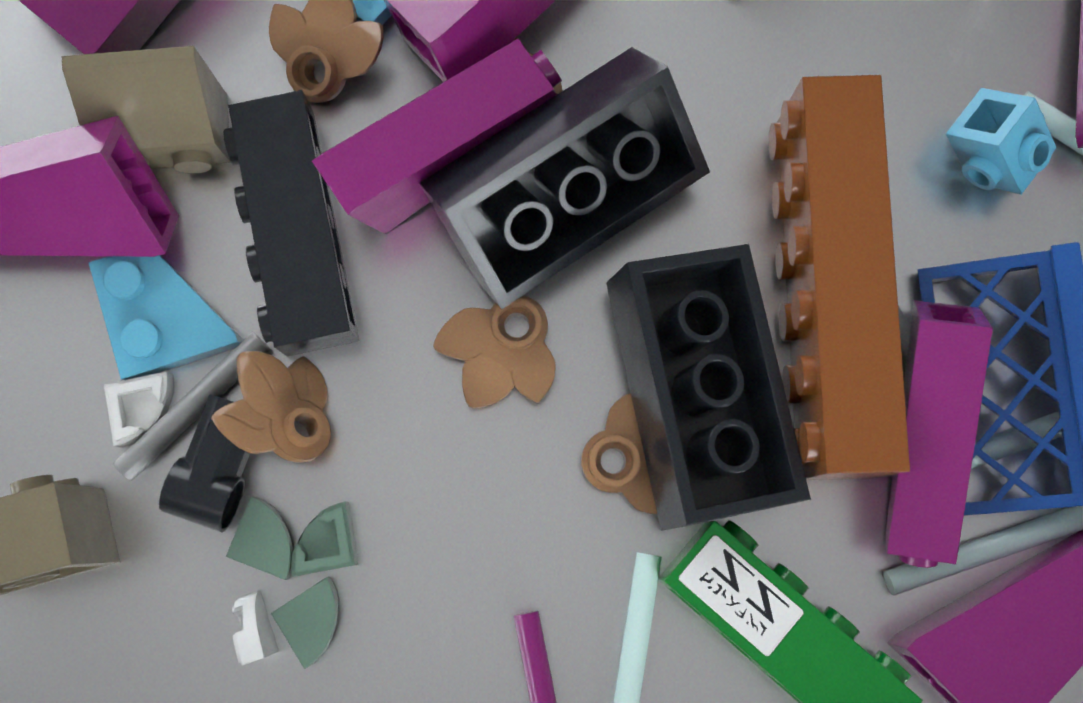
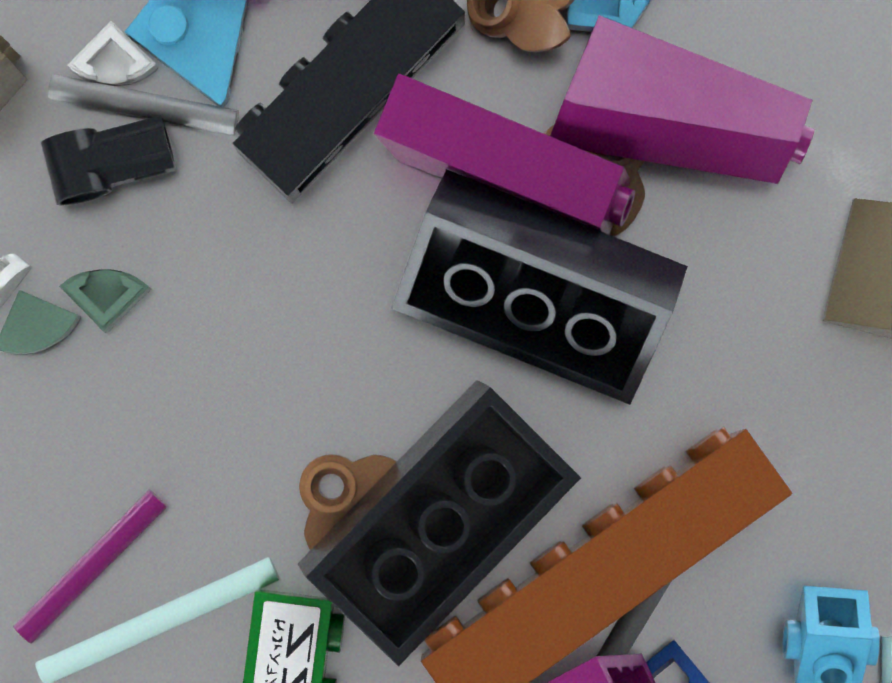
camera: 55 degrees right, 5 degrees up
medium nougat plate [211,351,331,463] -> none
sand green tile [226,496,294,580] -> none
medium nougat plate [433,295,556,409] -> none

